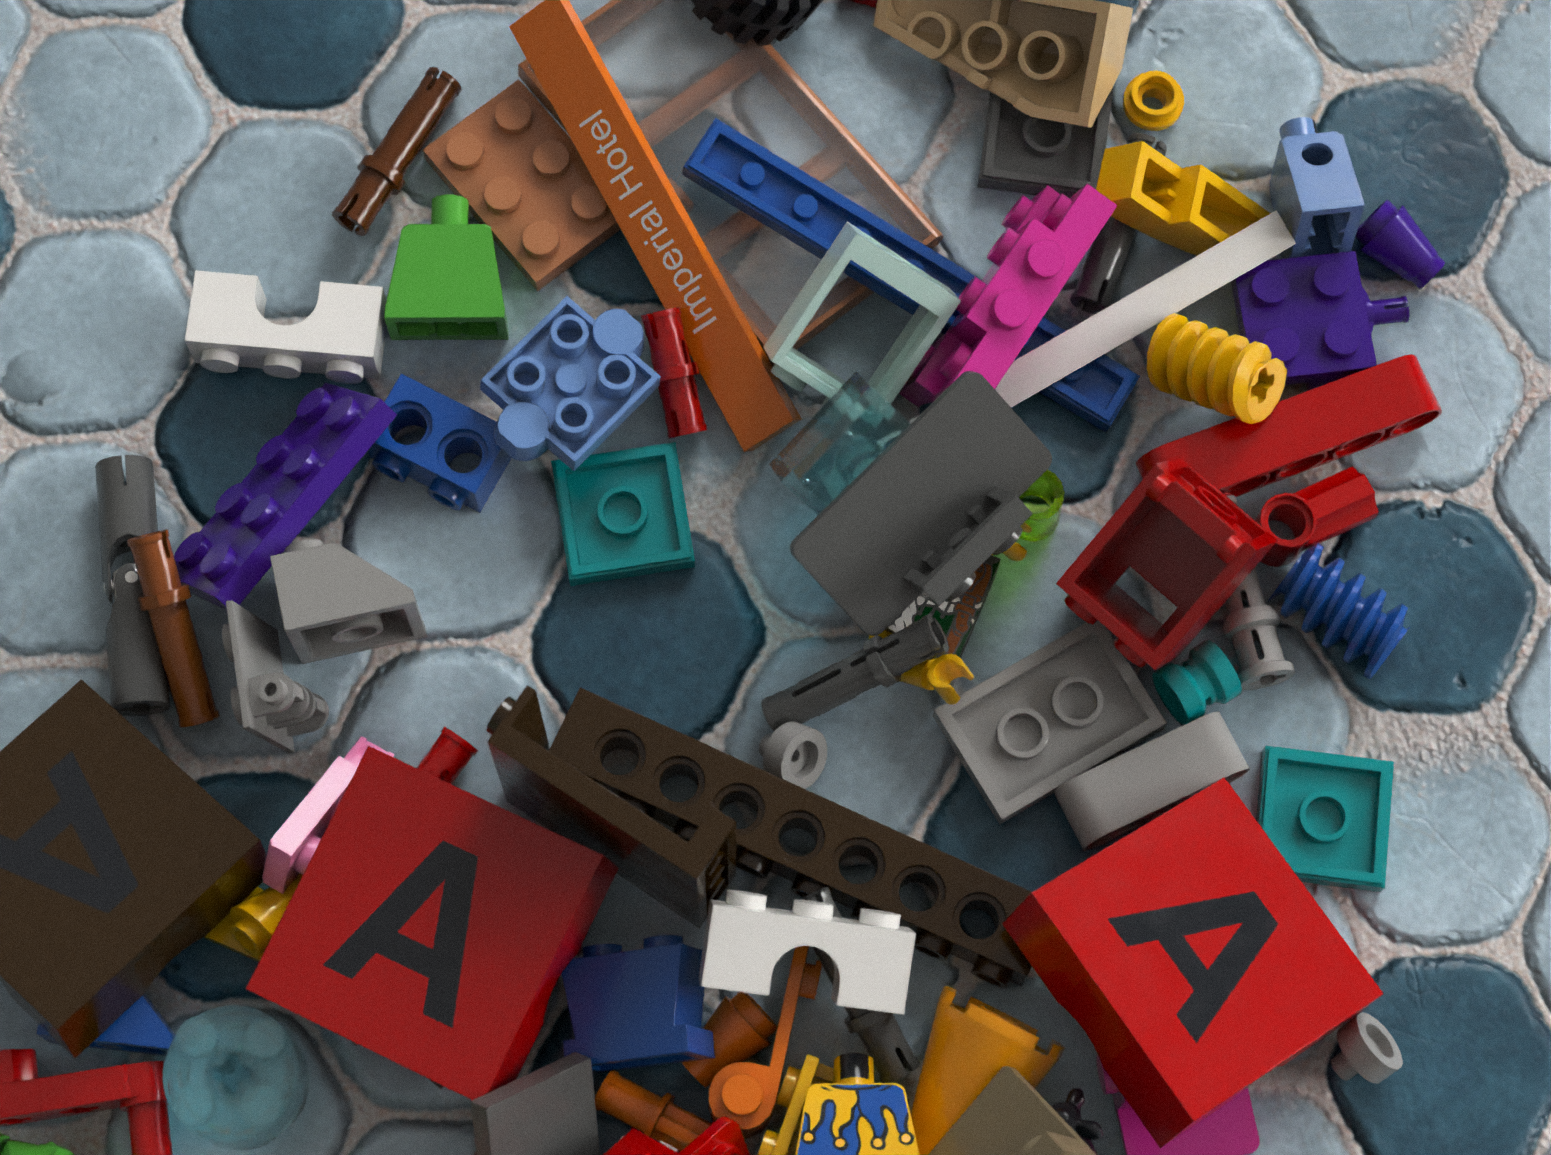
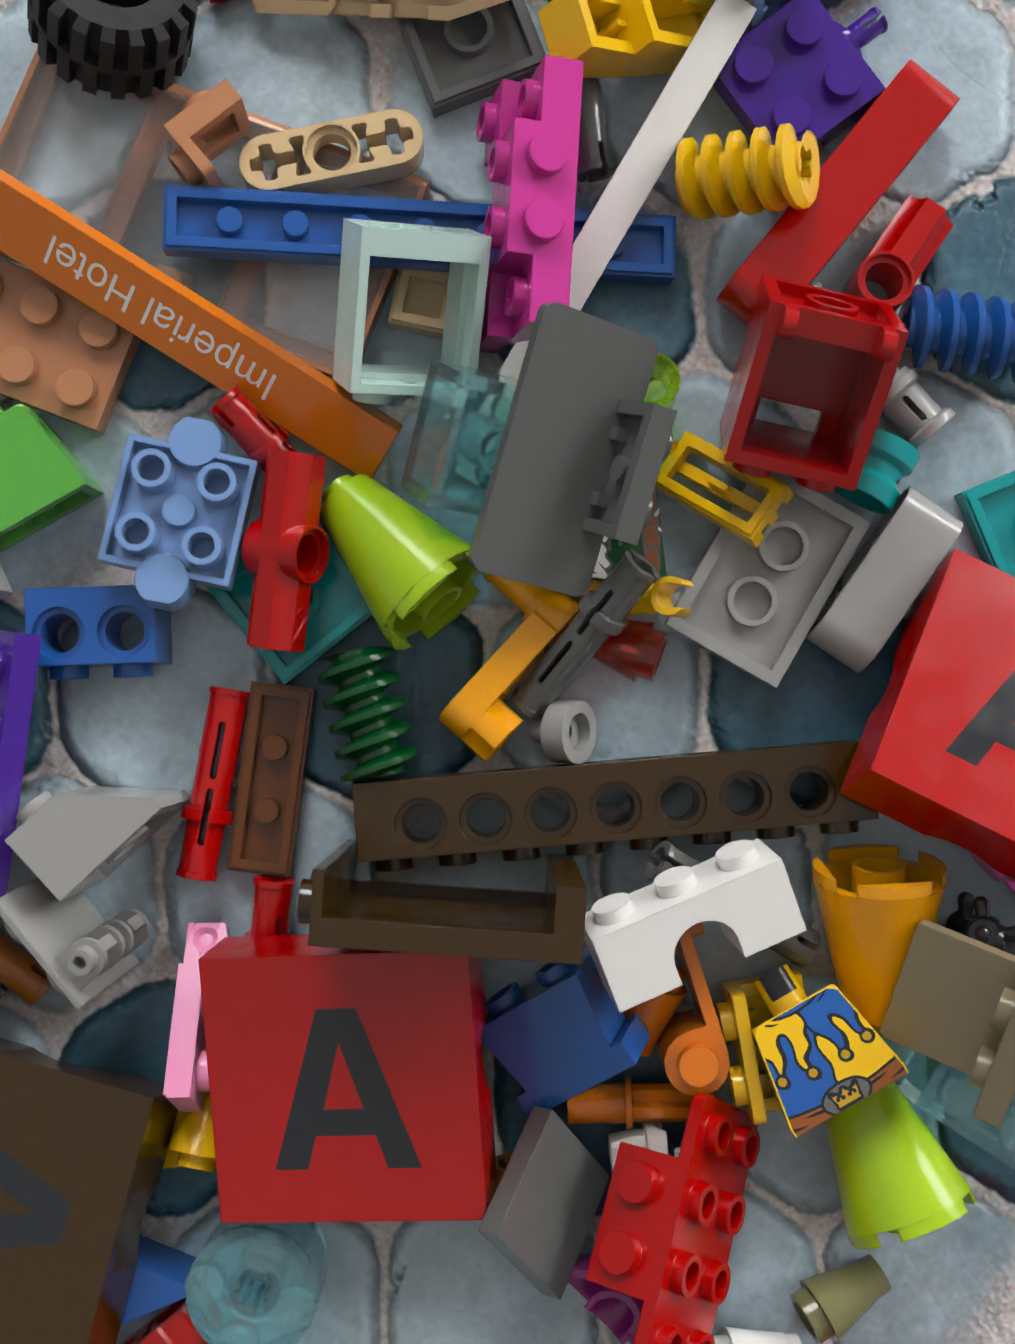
camera: 30 degrees left, 15 degrees up
none -> nougat bracket [163,78,252,187]
none -> red pin [175,686,250,881]
none -> reddish brown tile [226,681,317,878]
none -> tan beam [239,109,424,194]
none -> red piece [242,449,330,652]
none -> dark green piece [317,645,418,784]
none -> lime cone [320,474,490,650]
none -> tan tile [388,269,449,339]
none -> light orange beam [438,574,580,763]
none -> clear red cone [592,619,668,682]
none -> yellow tile [656,431,794,548]

